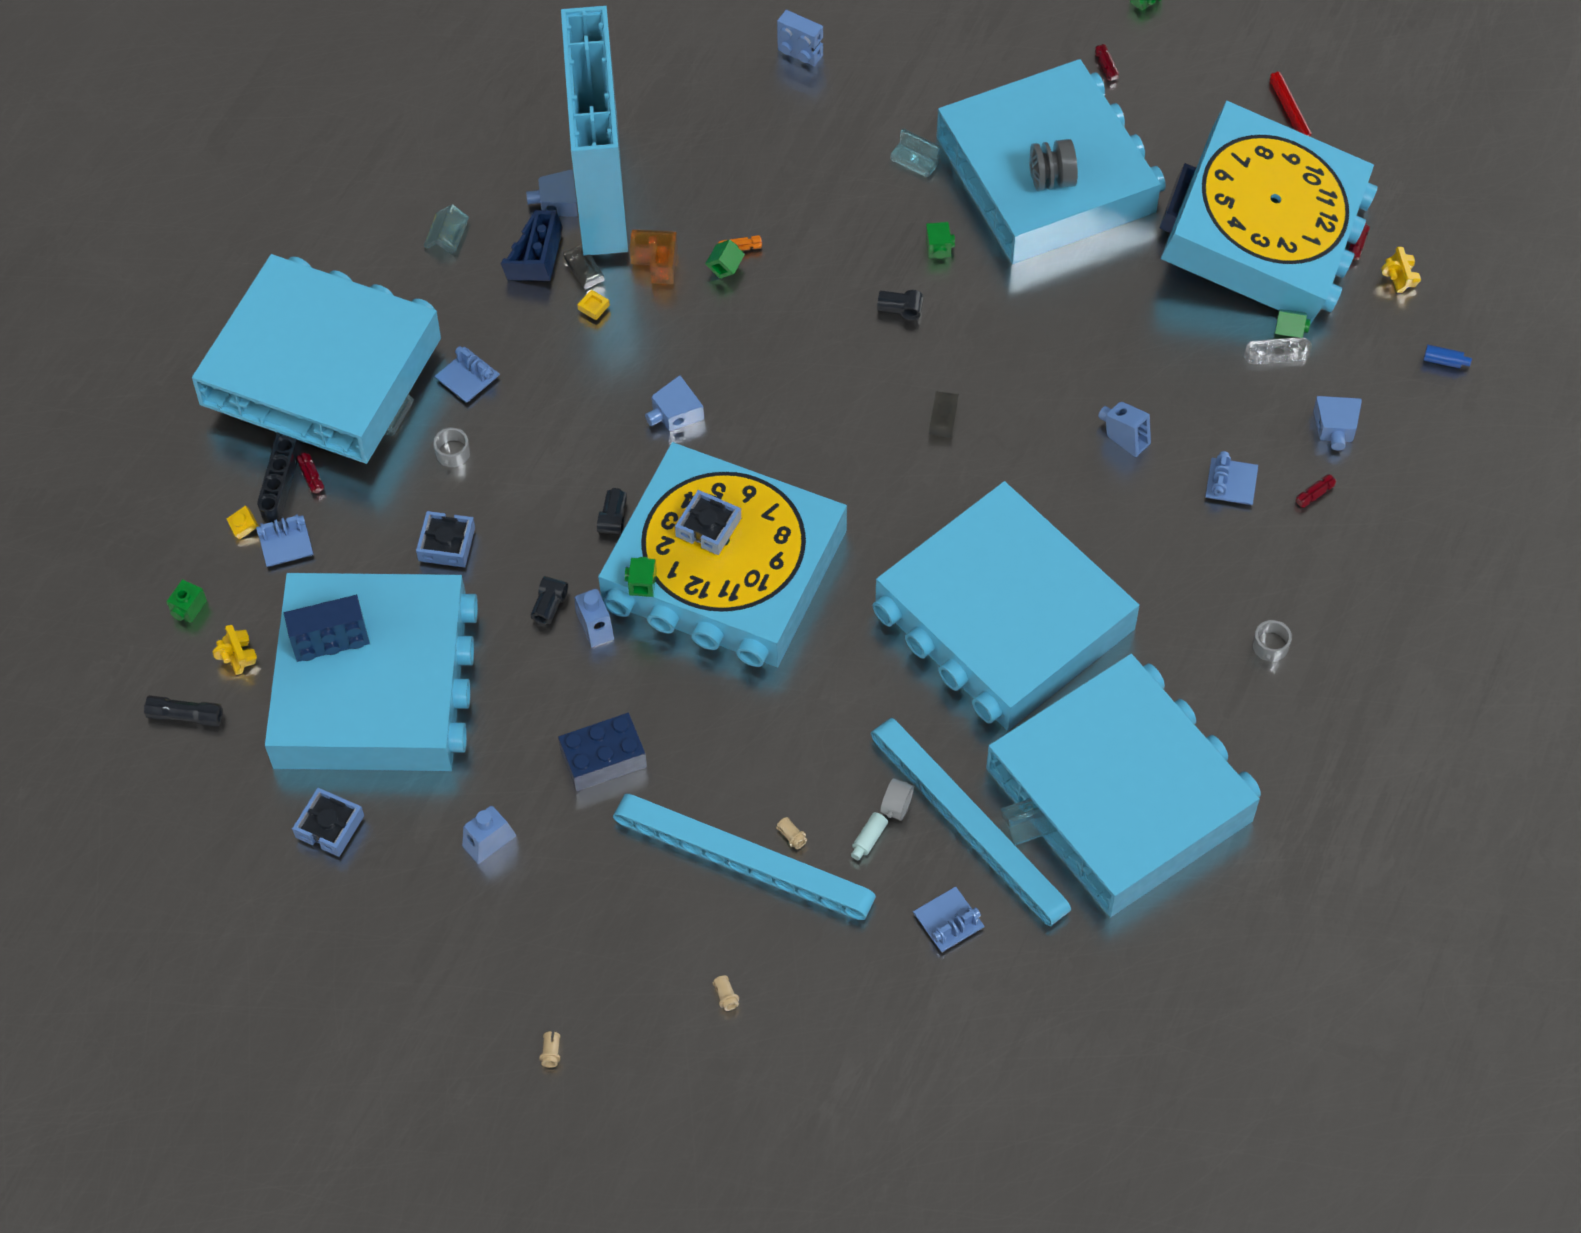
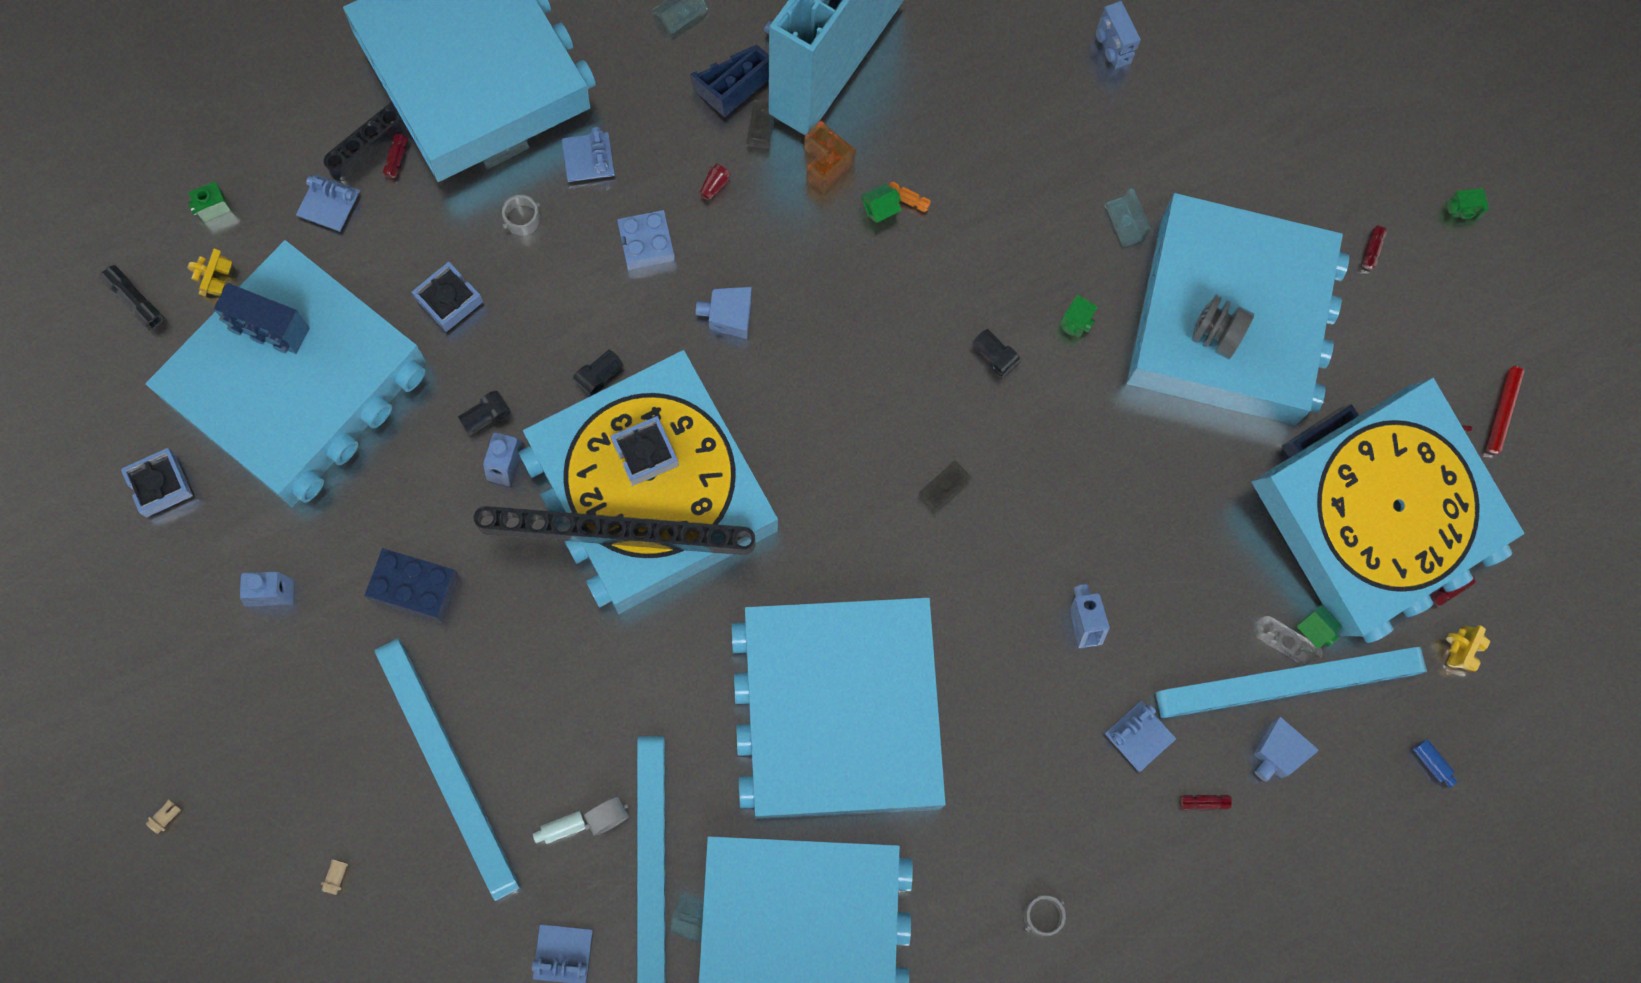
camera: 30 degrees right, 15 degrees up
yellow plate [226,505,259,540] -> none
yellow plate [577,290,610,320] -> none
green brick [624,557,657,597] -> none
tan pin [776,817,807,849] -> none
none -> black beam [473,506,756,555]
none -> medium blue piece [617,210,675,270]
none -> dark red cone [699,163,731,200]
none -> medium azure beam [1155,647,1427,718]

